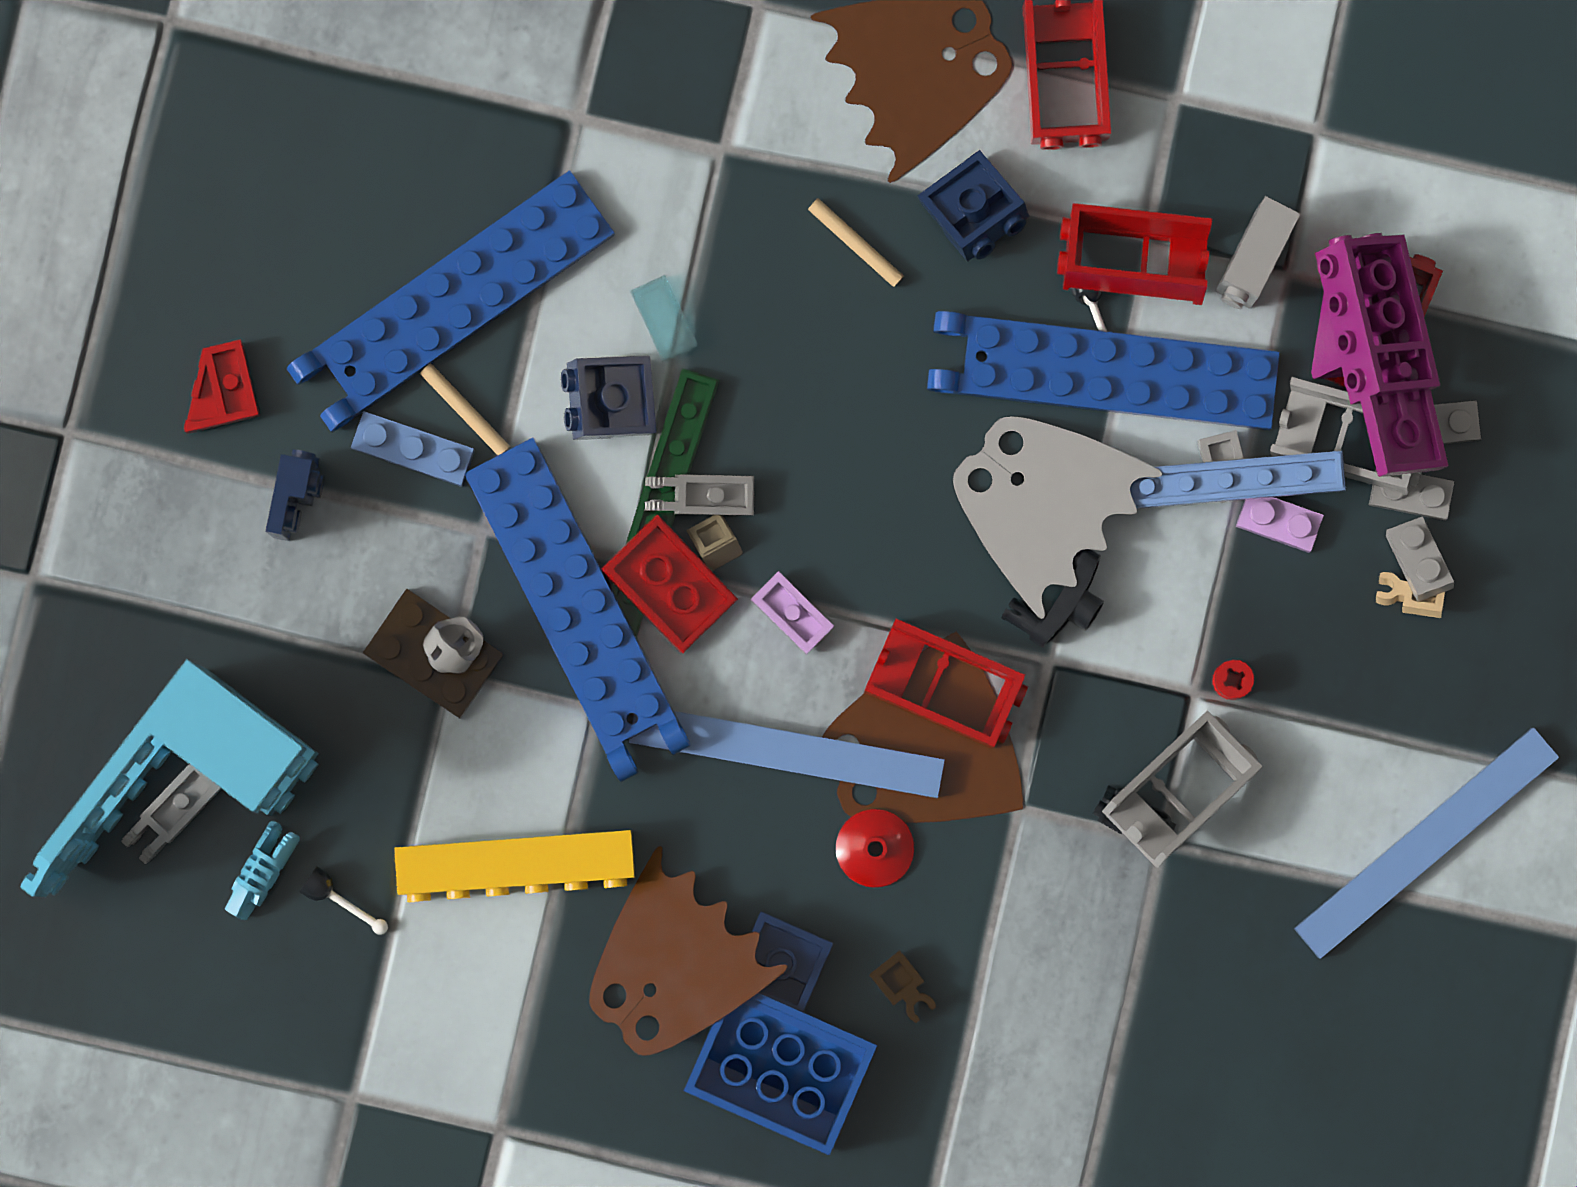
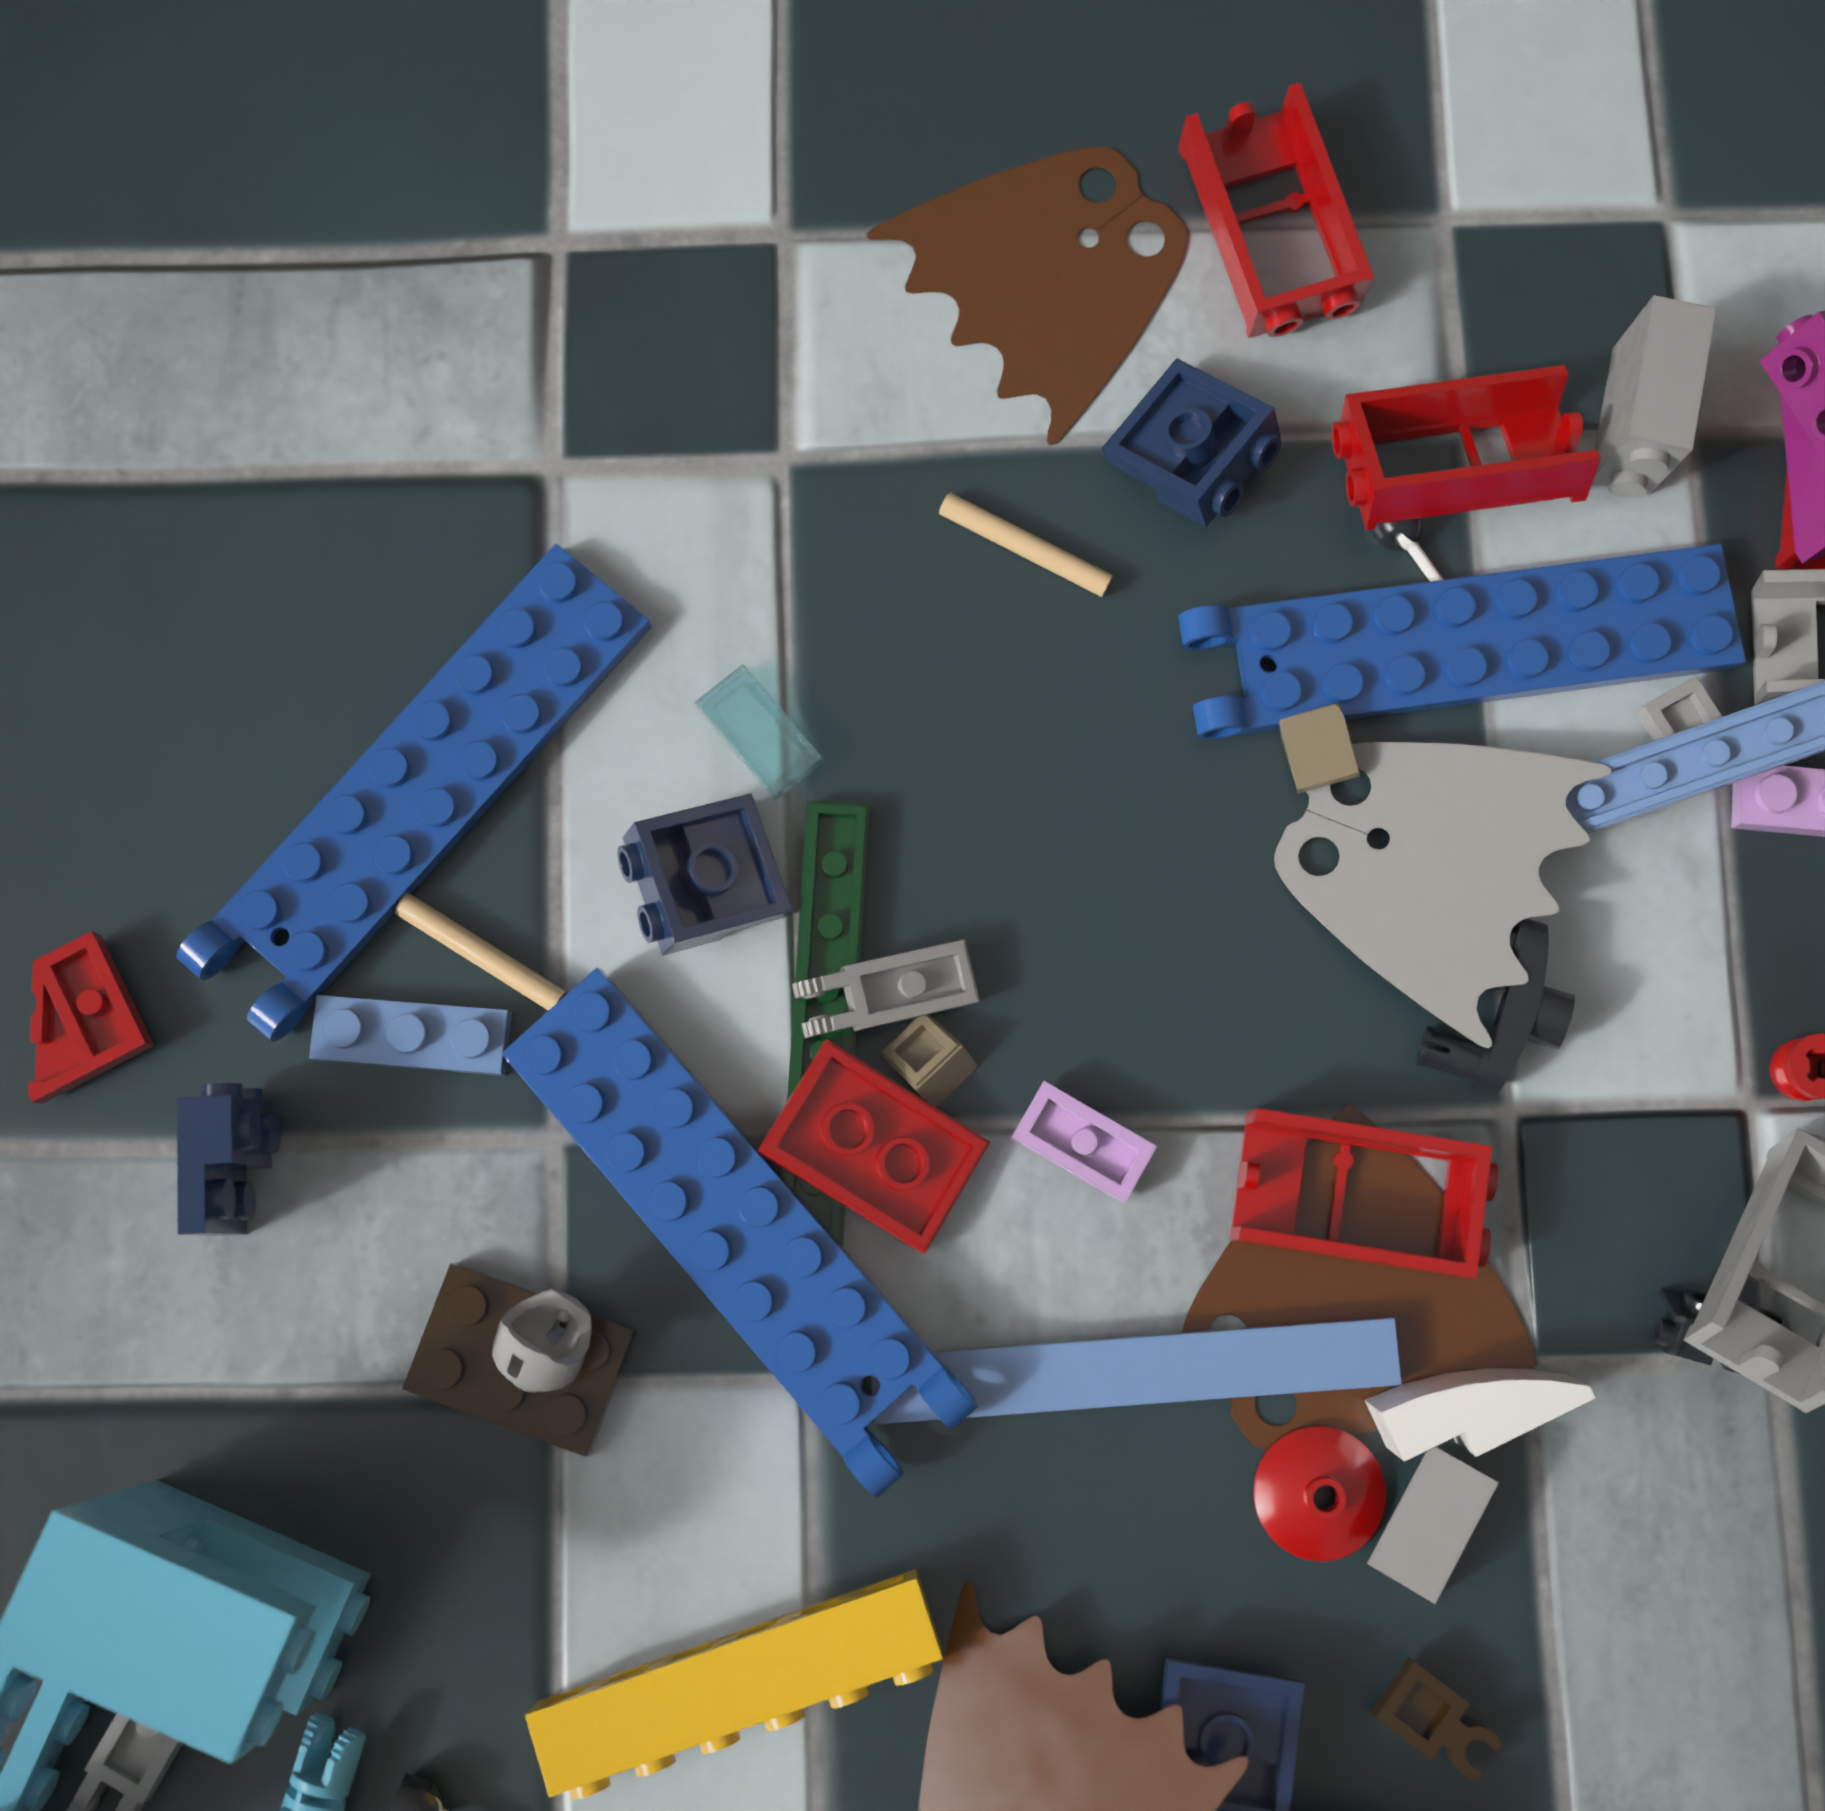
camera: 10 degrees left, 5 degrees down
none -> dark tan slope [1279,704,1360,794]
none -> white slope [1364,1368,1595,1462]
none -> light grey hinge [1367,1446,1498,1604]

